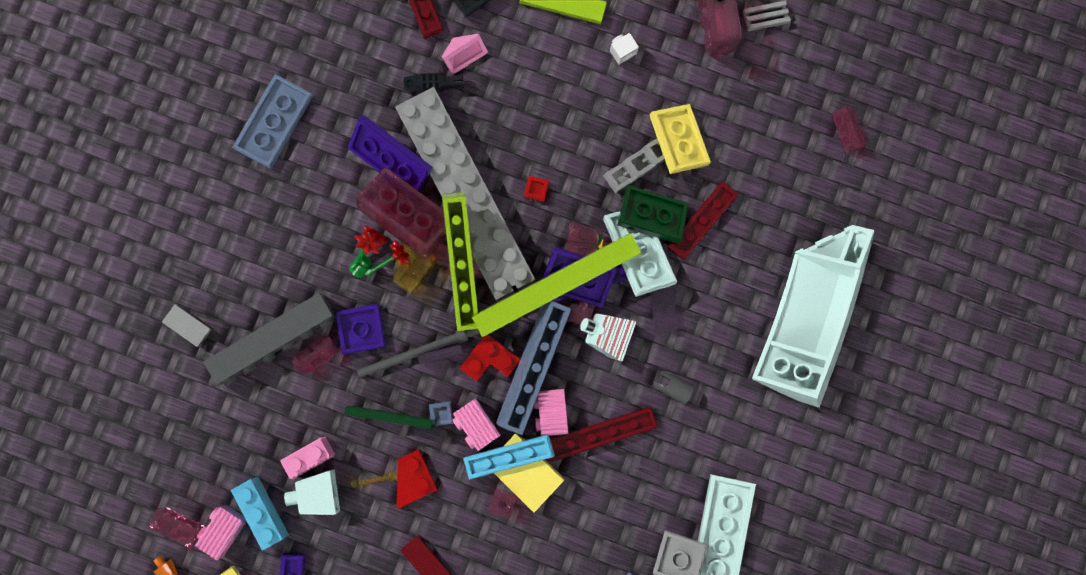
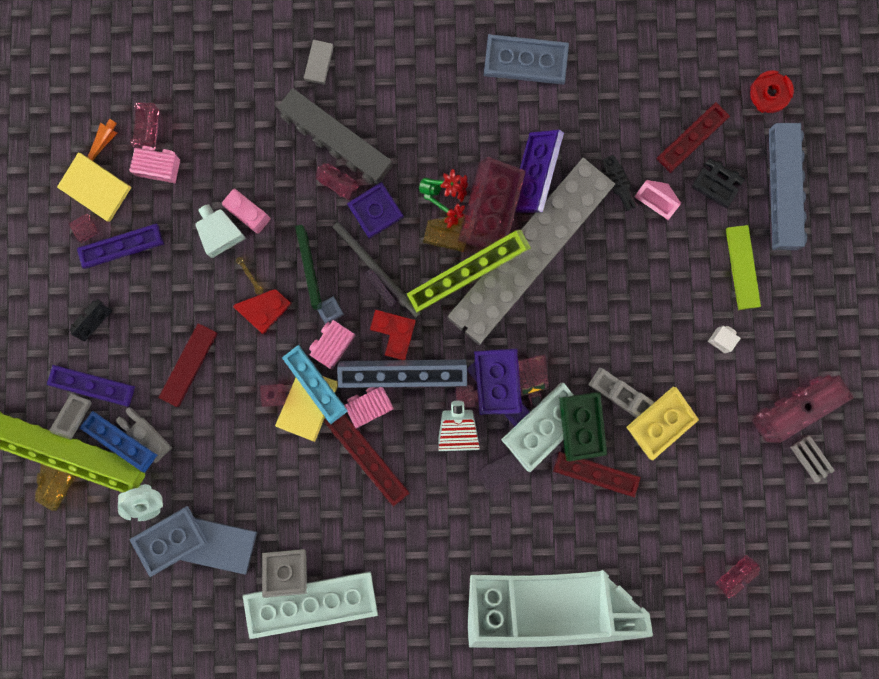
camera: 70 degrees right, 0 degrees up
medium azure brick [231,477,289,551] -> none
lime tile [472,233,641,337] -> none
red tile [523,176,550,203] -> none
dark grey piece [654,371,694,404] -> none

